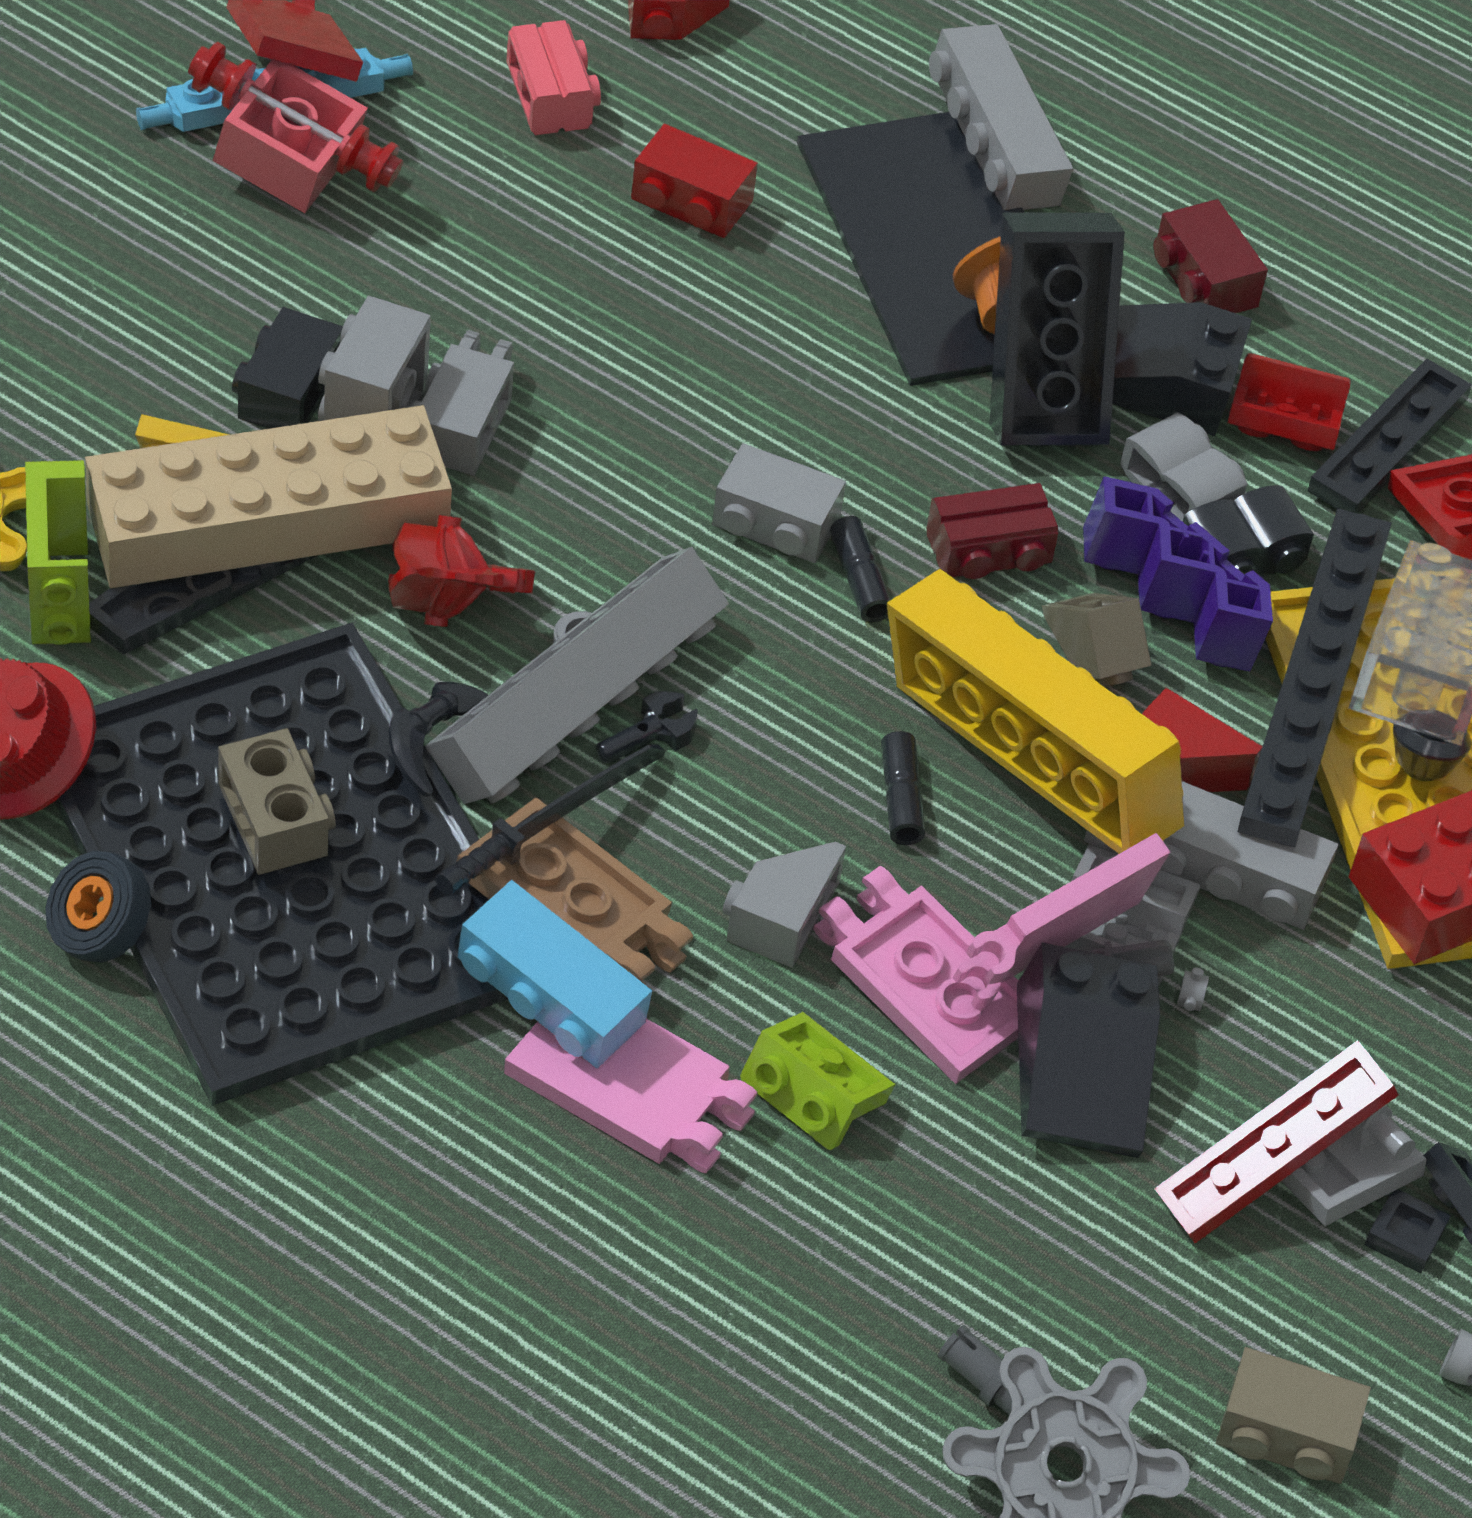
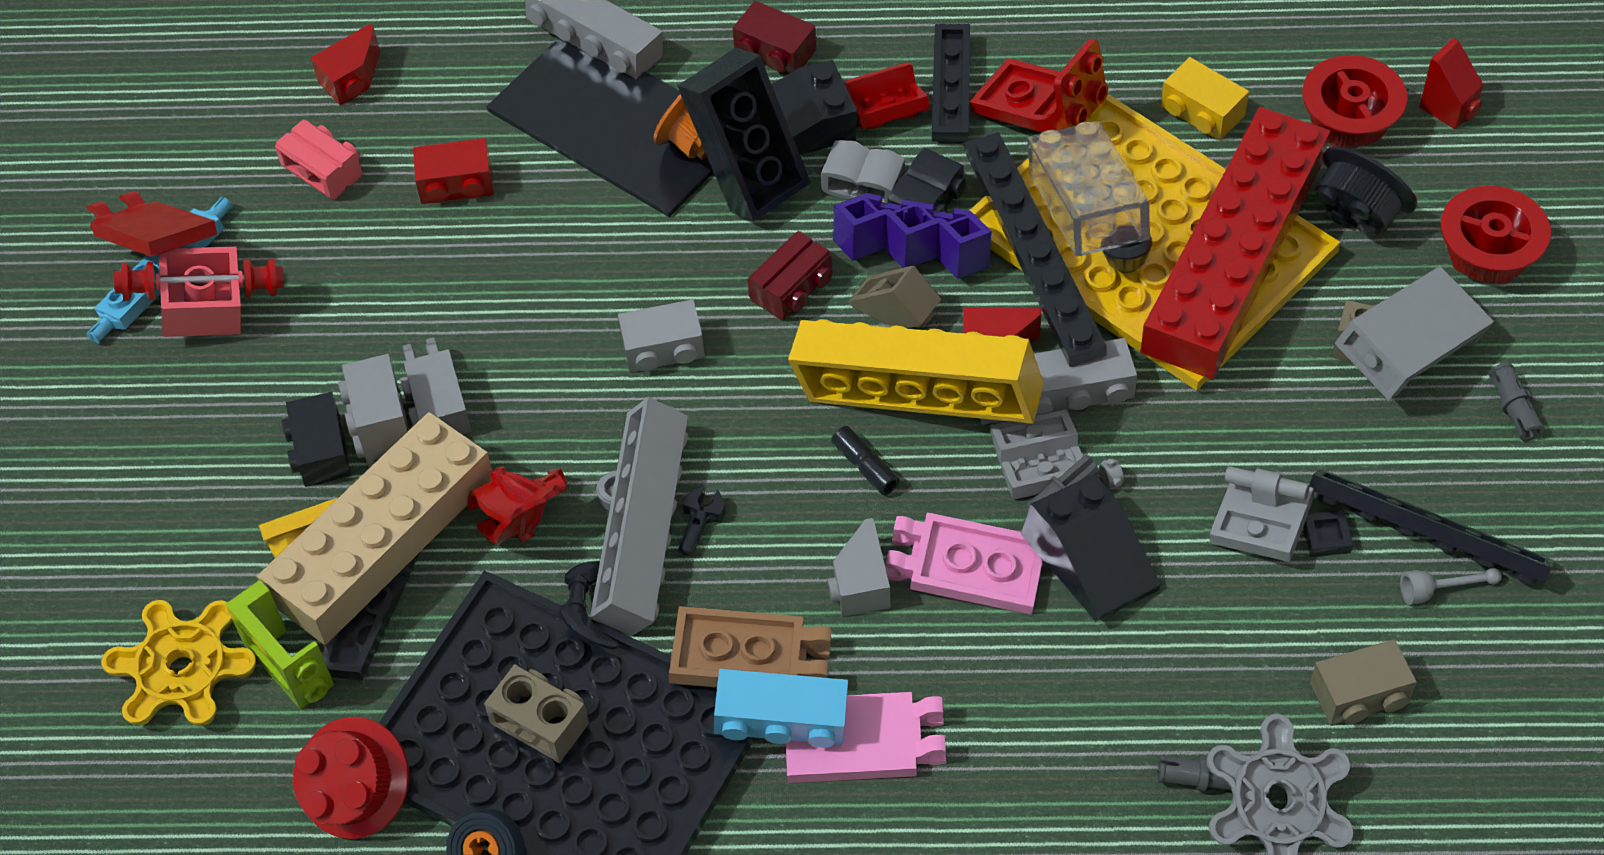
camera: 25 degrees left, 5 degrees up
black sword [435,744,666,896] -> none
lime bracket [740,1012,896,1150] -> none
black piece [830,516,891,623] -> none
bright pink tile [953,833,1170,1009] -> none
plate [1155,1041,1399,1244] -> none

